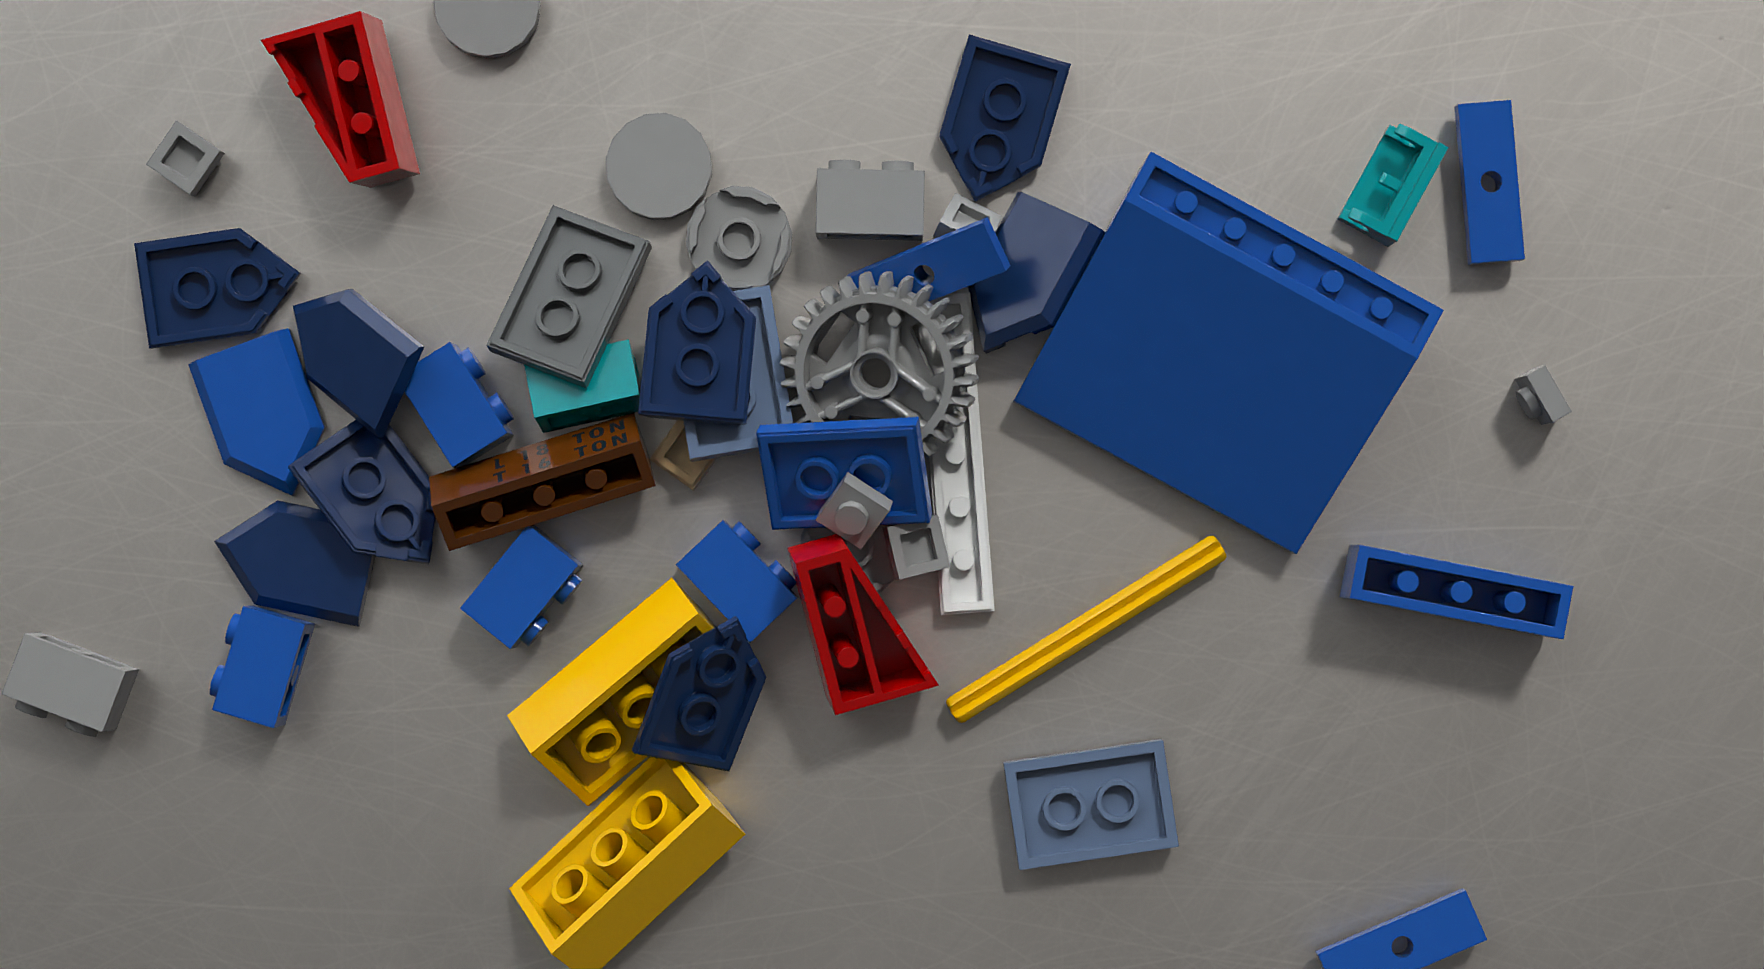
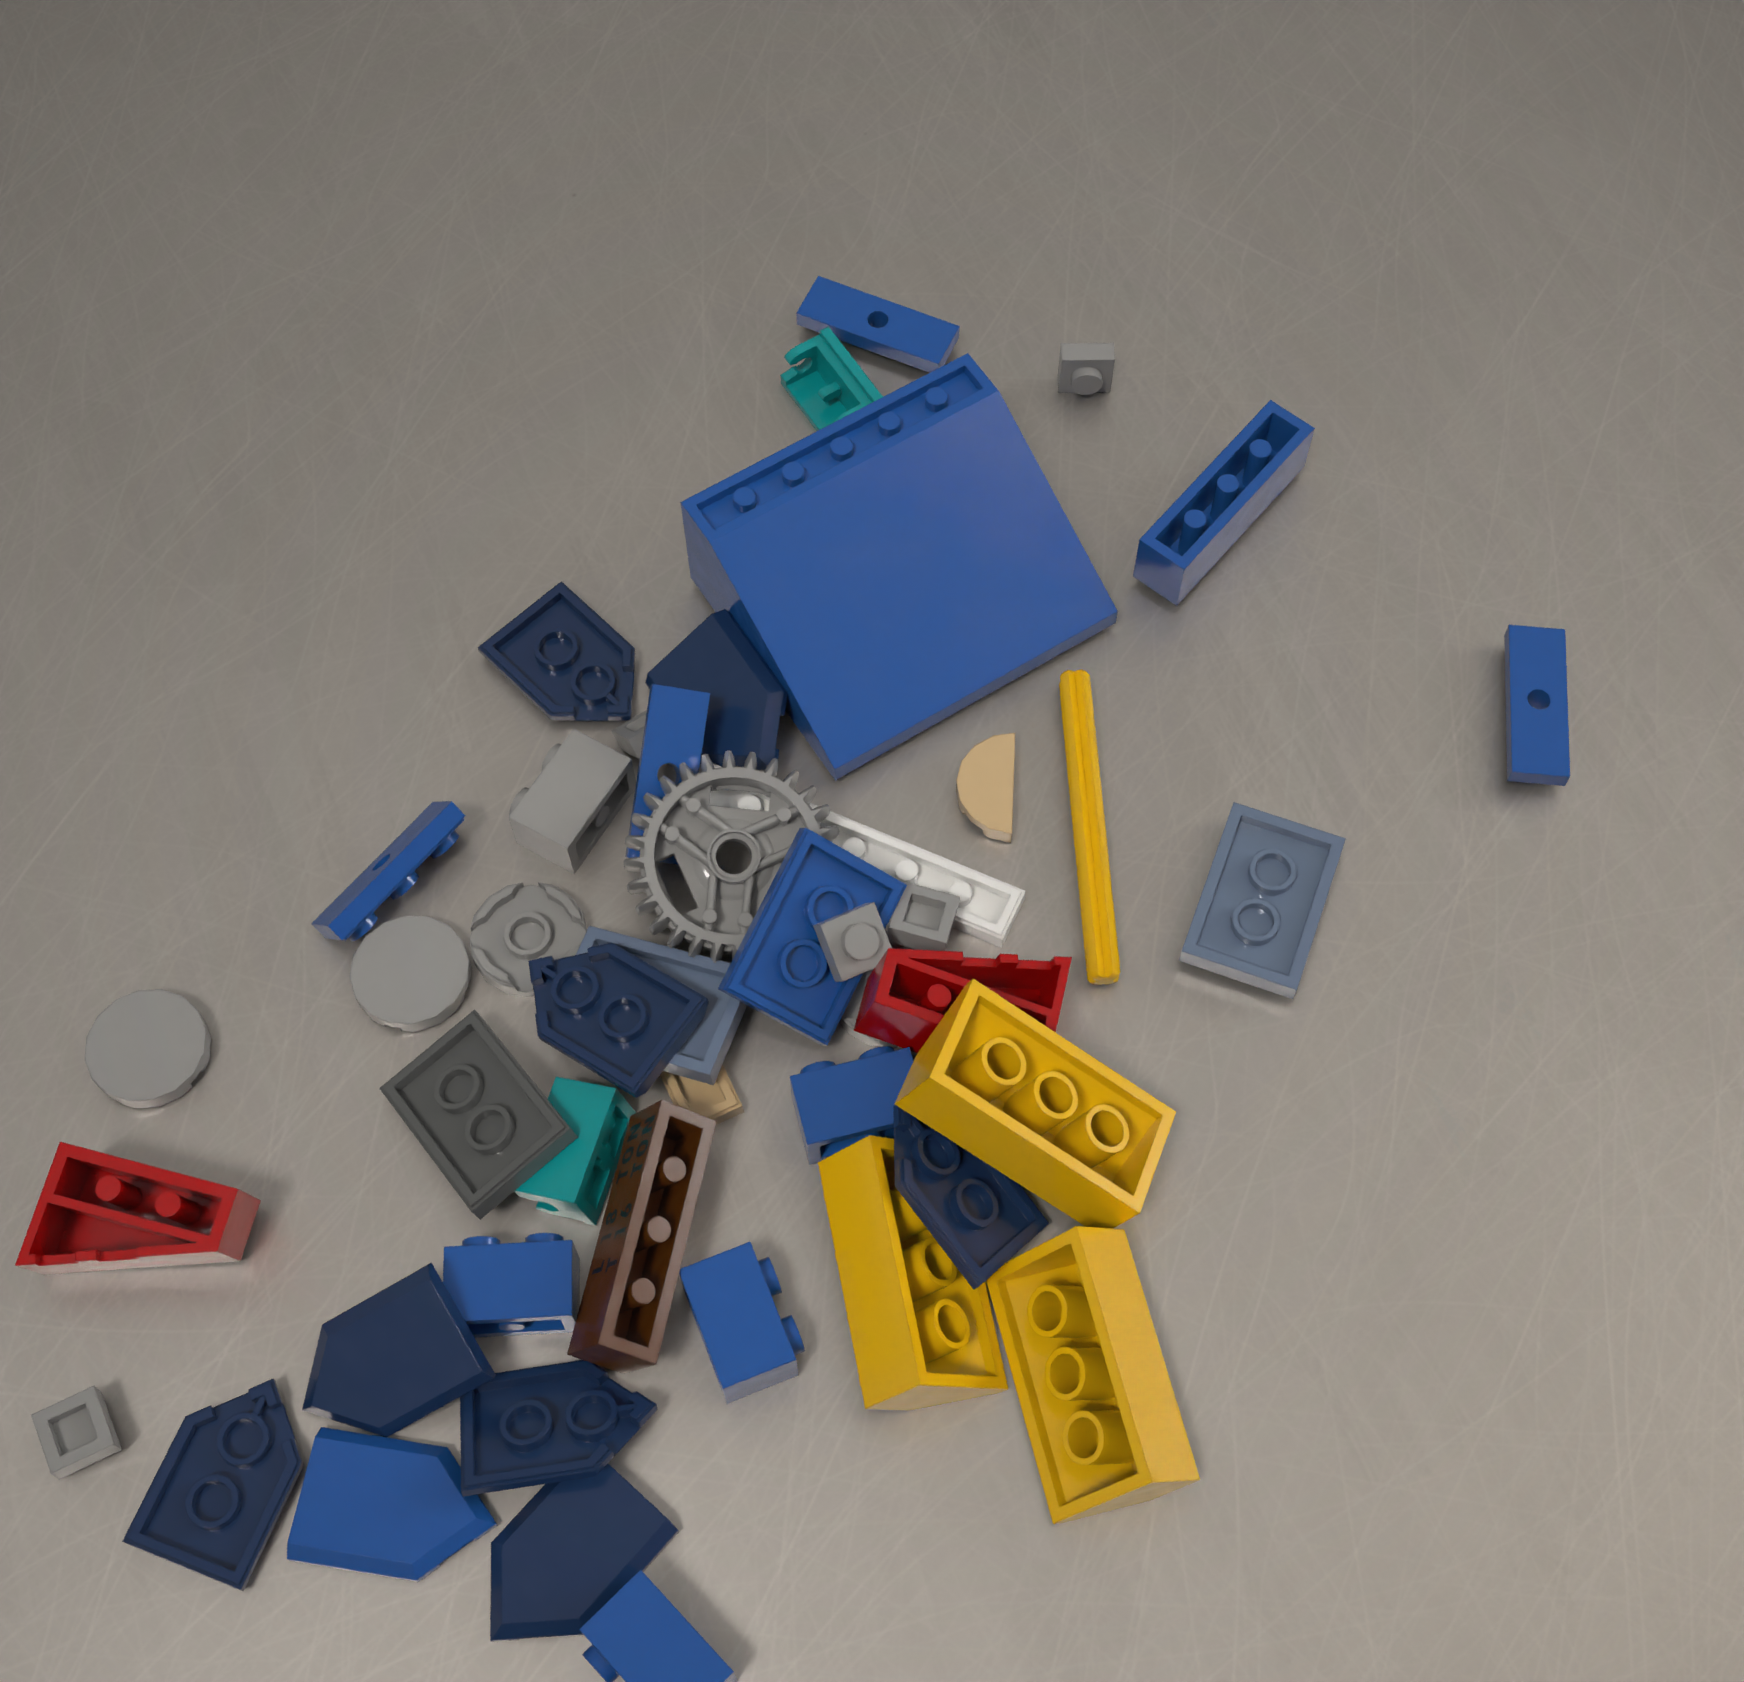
camera: 60 degrees left, 25 degrees down
none -> blue tile [311,801,465,941]
none -> yellow slope [895,979,1176,1229]
none -> tan tile [956,733,1015,843]

